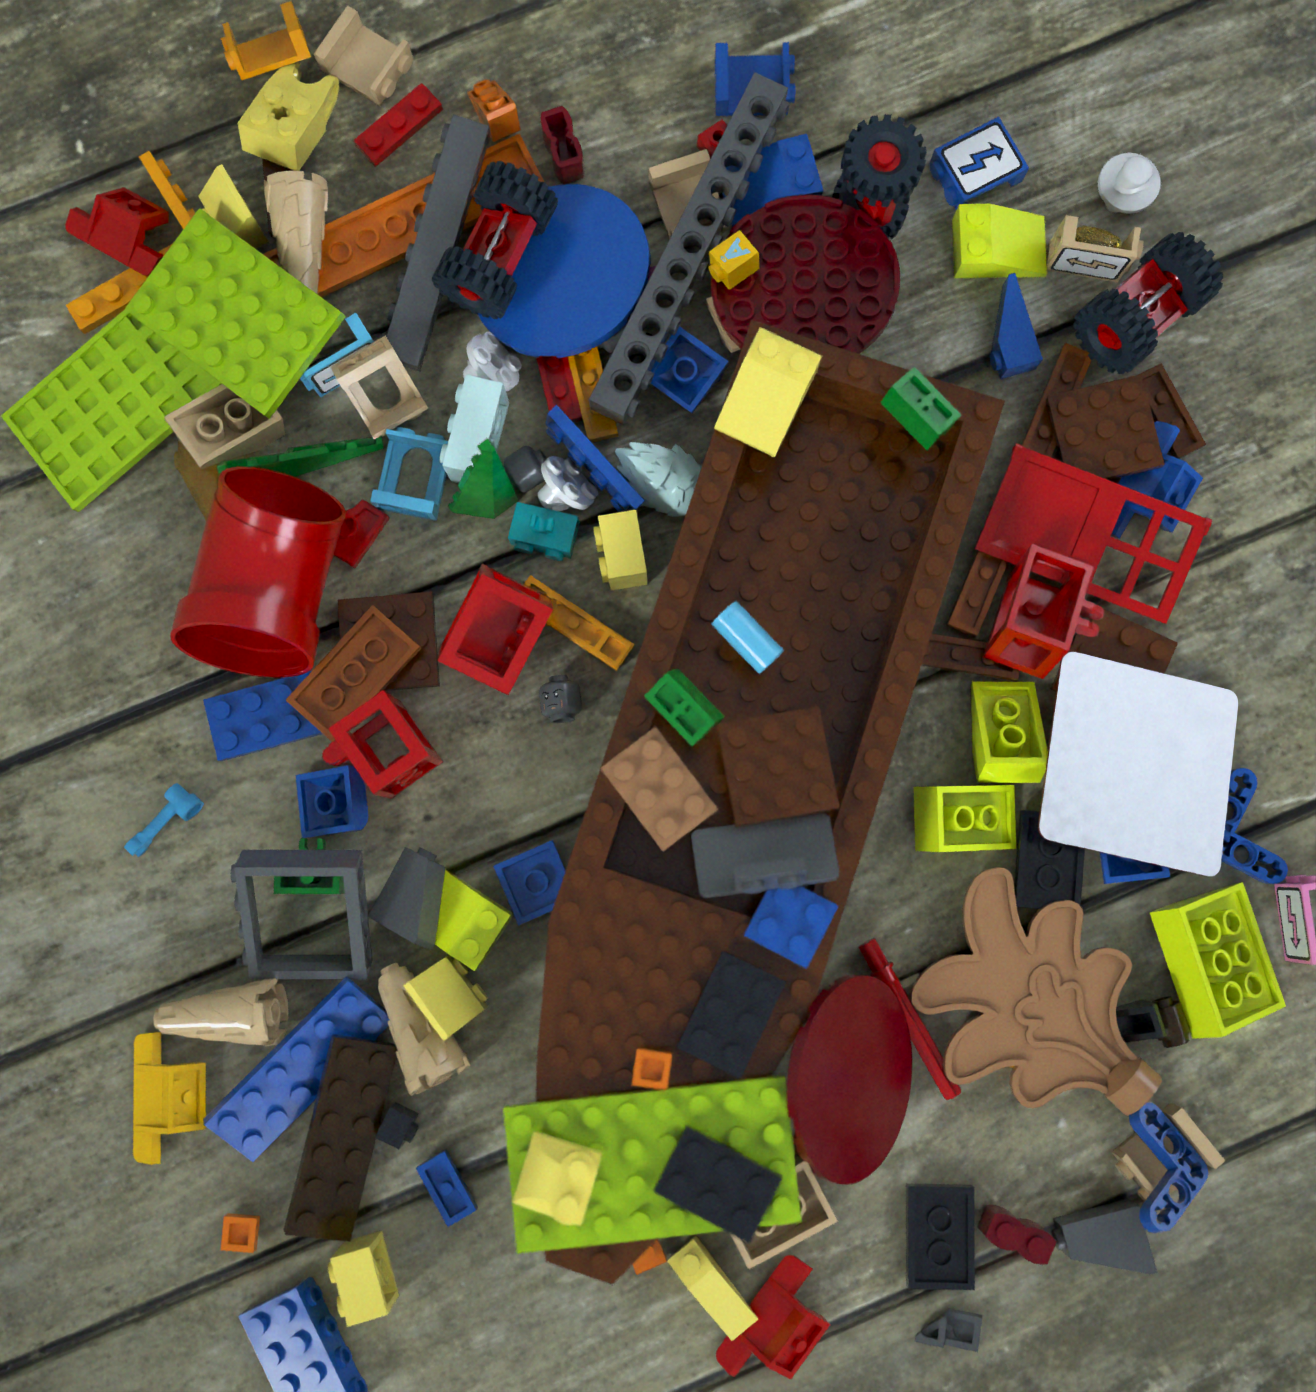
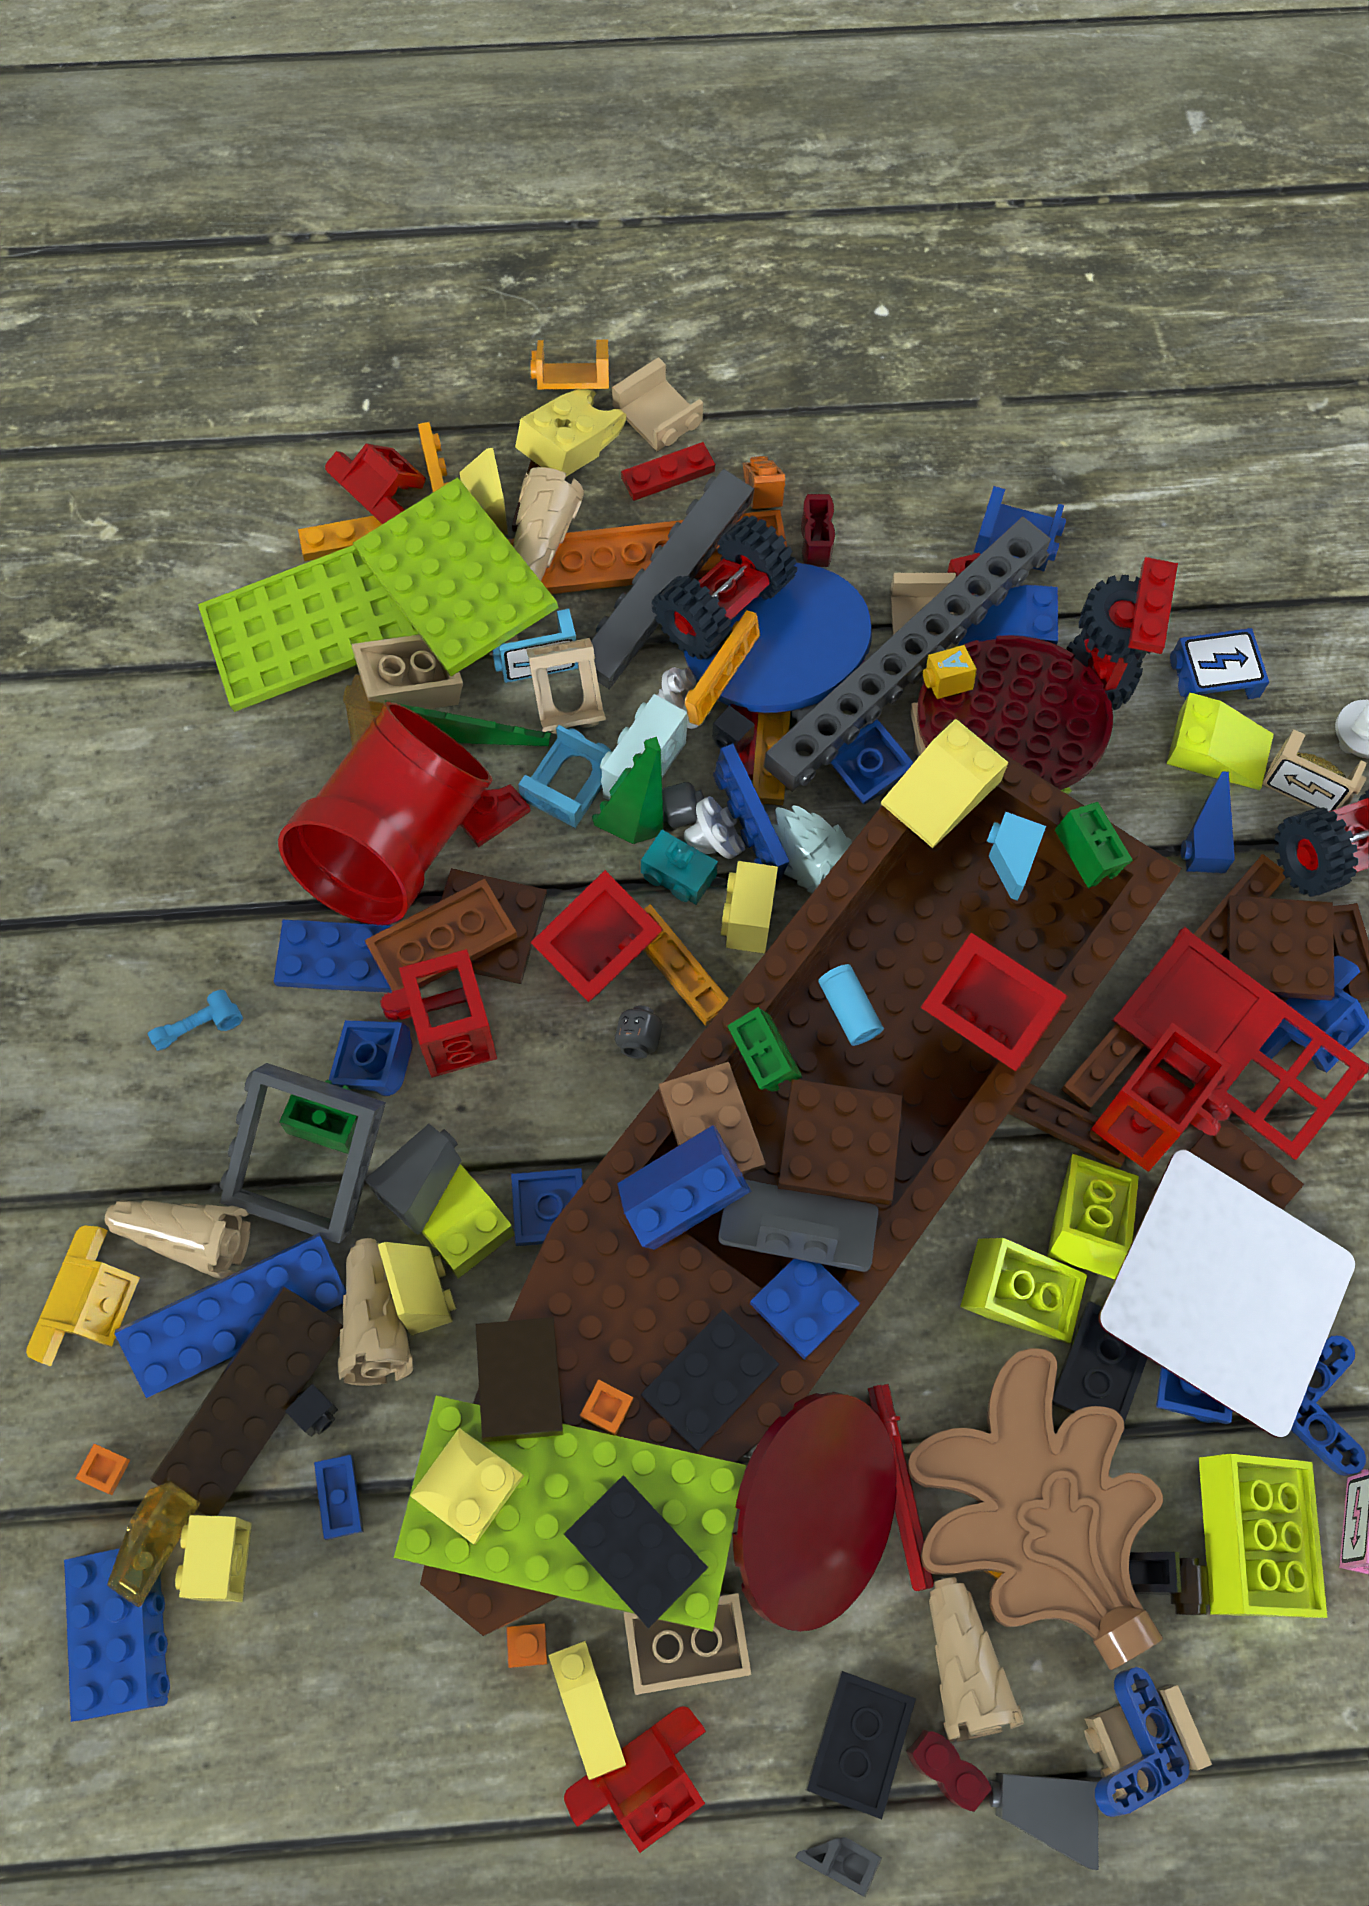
camera: 15 degrees right, 15 degrees down
none -> clear yellow slope [107,1482,200,1607]
none -> dark brown tile [475,1317,563,1443]
none -> blue slope [617,1125,751,1250]
none -> light orange plate [685,610,760,726]
none -> black plate [712,706,755,755]
none -> red piece [920,933,1069,1071]
none -> tan cone [929,1577,1025,1742]
none -> medium azure slope [987,812,1046,901]
none -> red plate [1128,557,1178,654]

